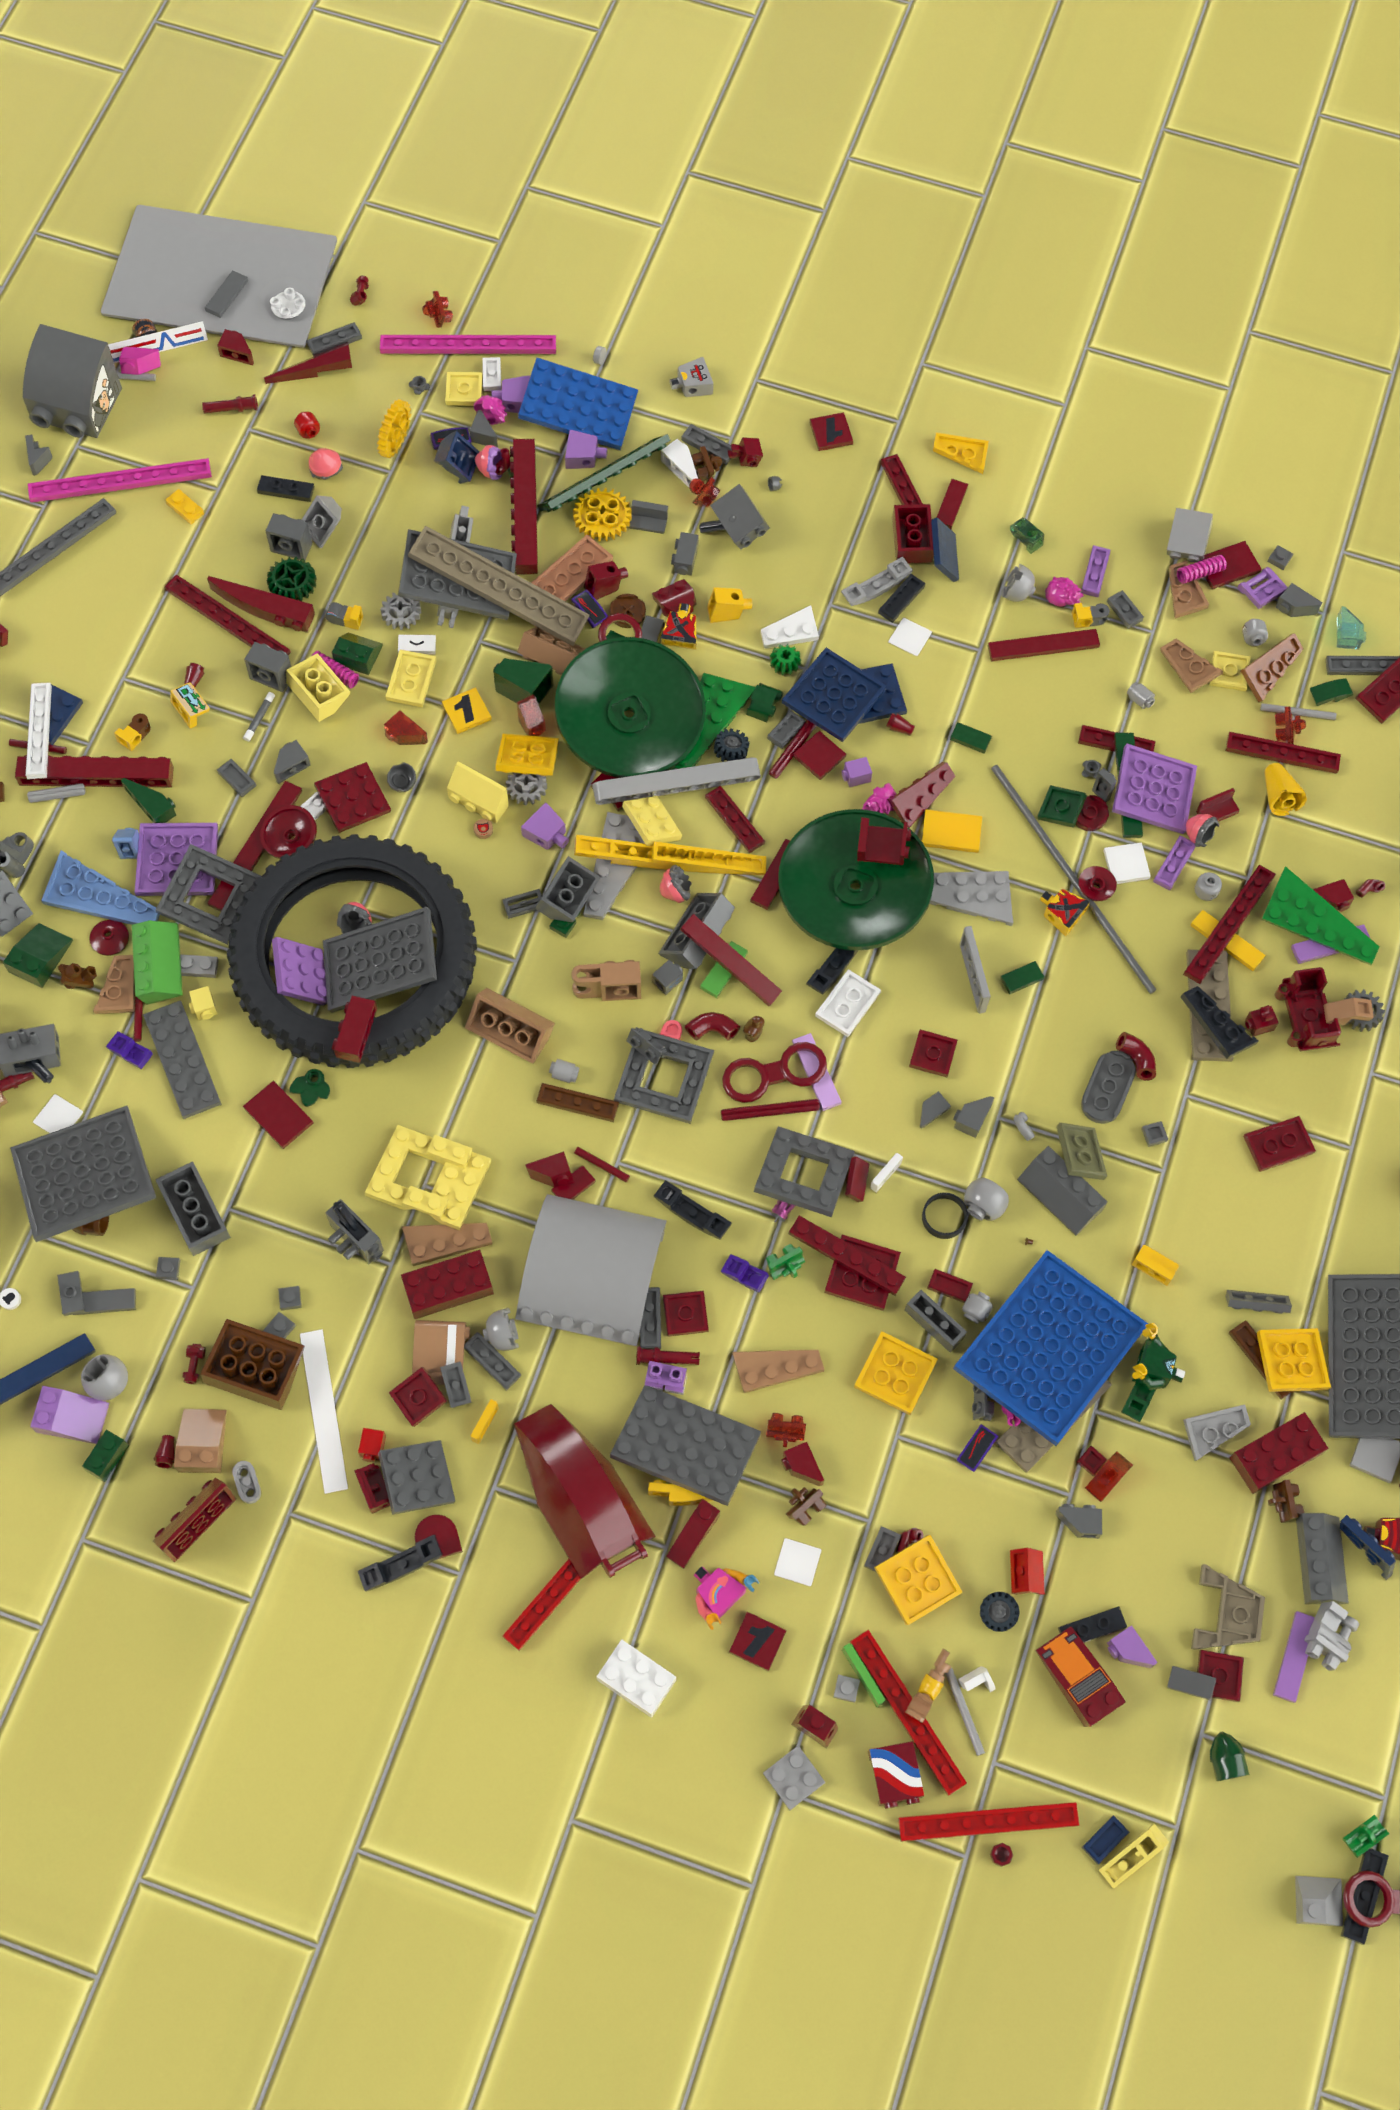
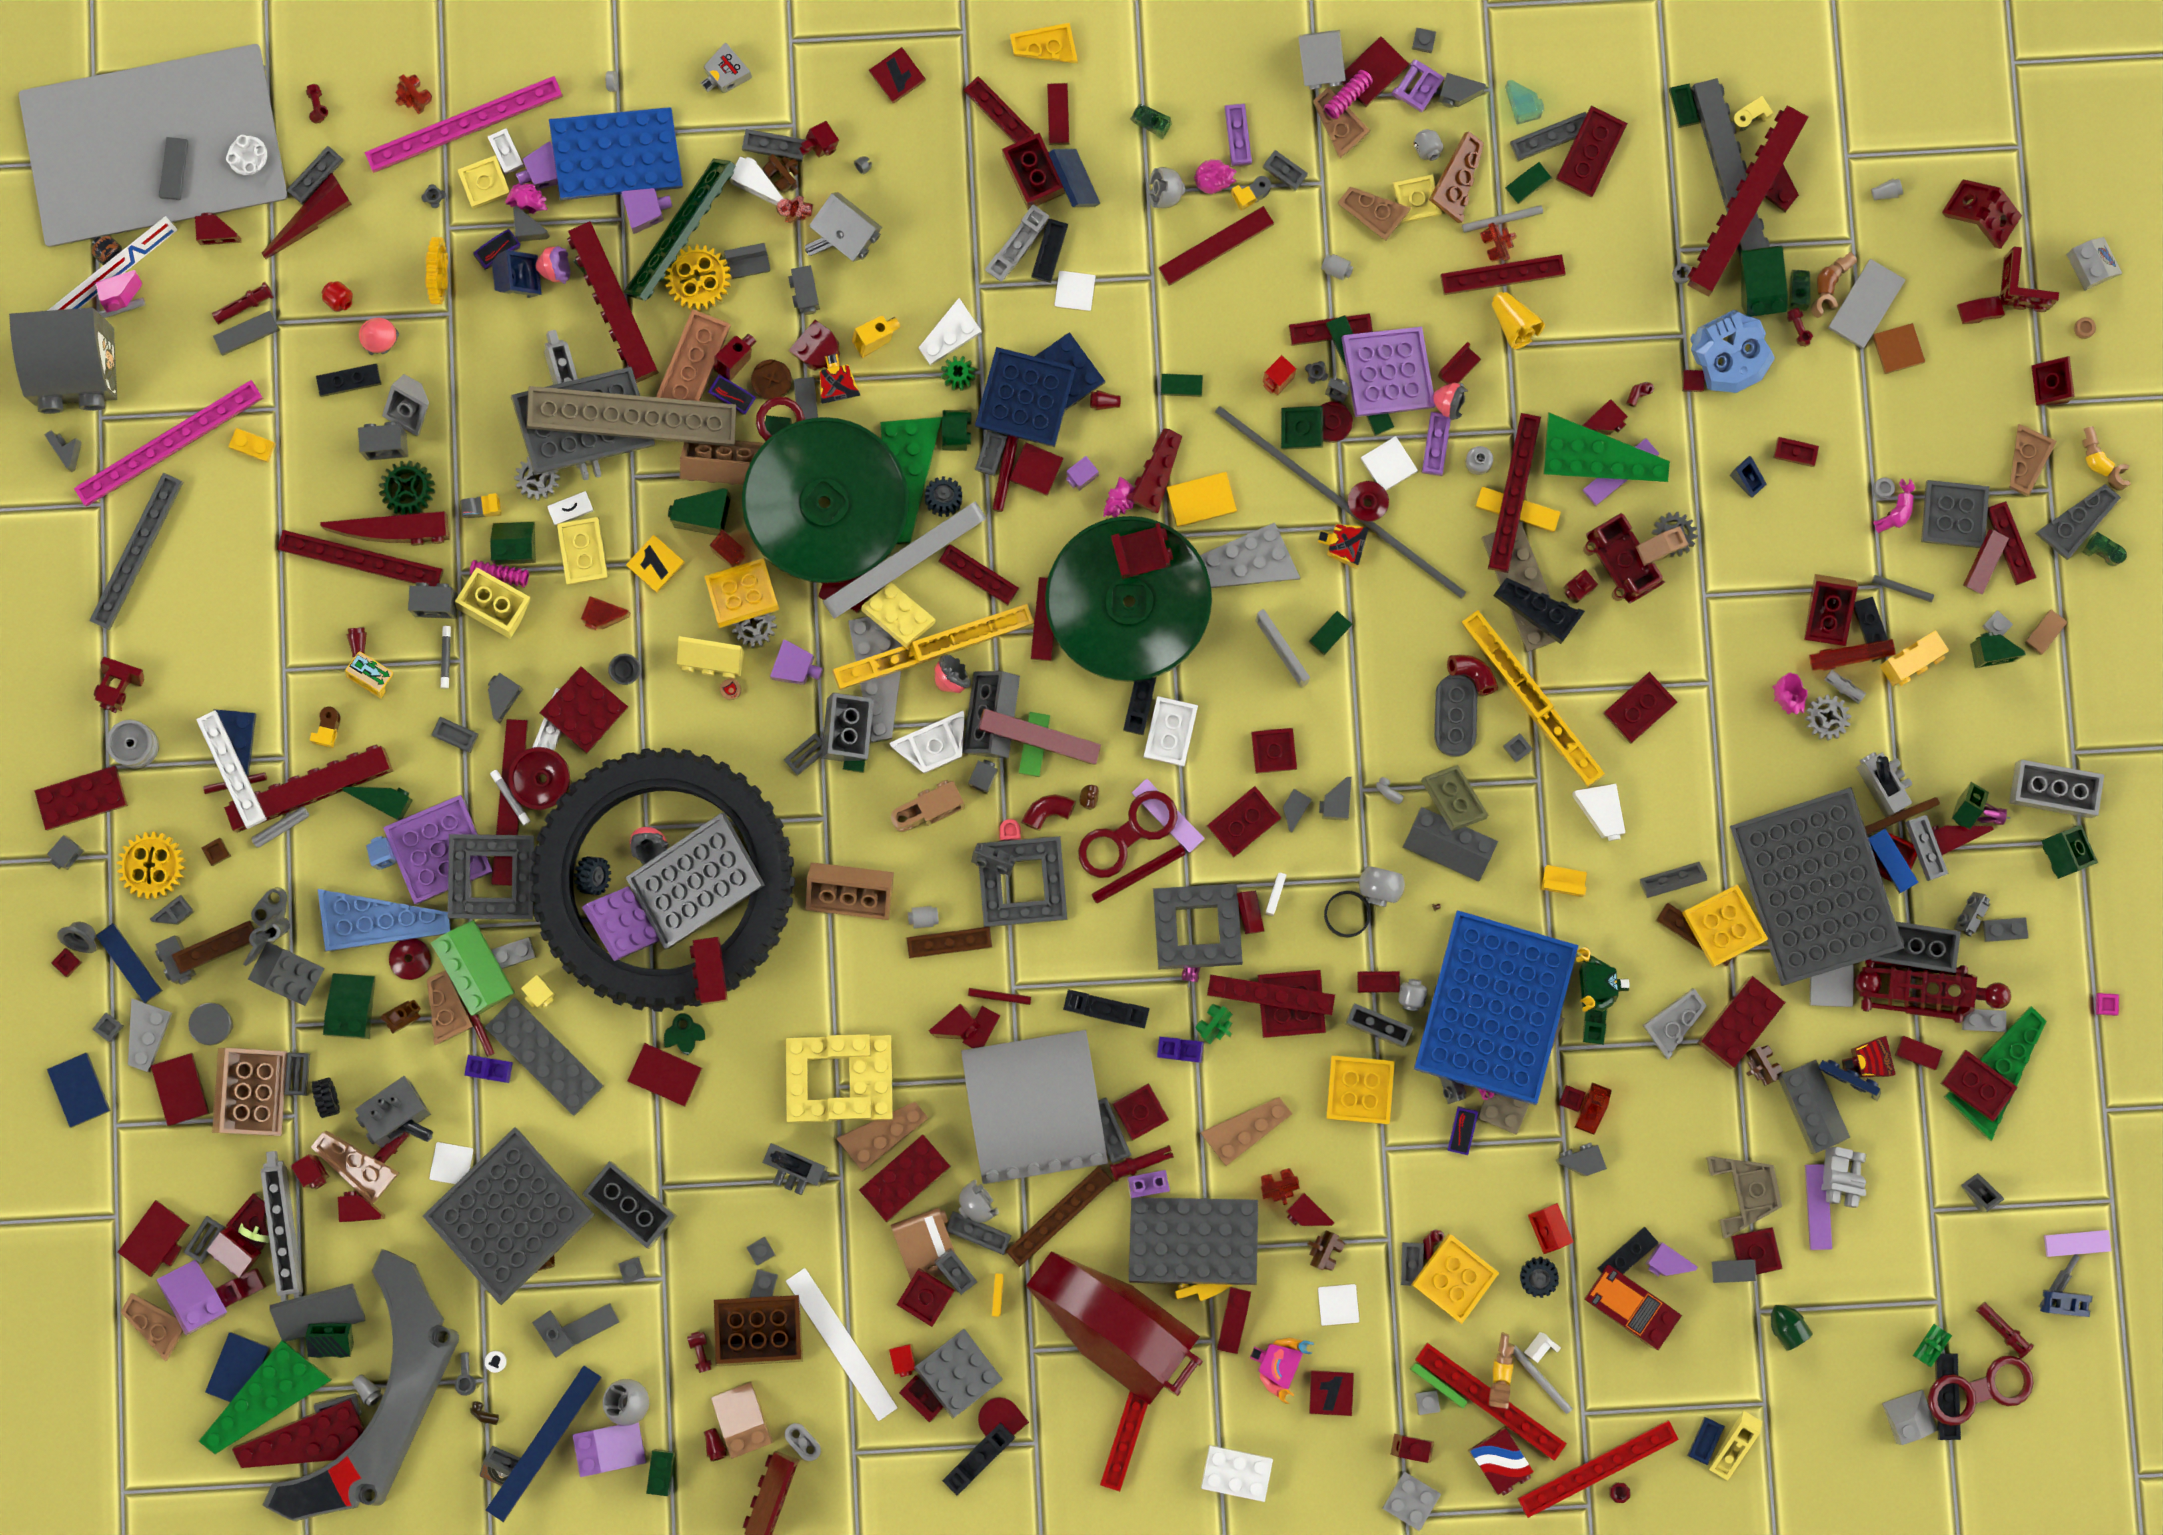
camera: 20 degrees left, 15 degrees up
dark red arm [495,448,511,475] -> none
none -> dark grey tile [213,311,279,356]
none -> light grey bar [490,769,531,826]
none -> black wheel [574,856,611,895]
none -> white wing [890,711,964,774]
none -> reddish brown tile [1005,1166,1113,1267]
none -> dark red plate [1207,786,1282,858]
none -> red brick [1263,355,1297,396]
none -> yellow slope [1461,610,1605,787]
none -> white slope [1572,784,1625,841]

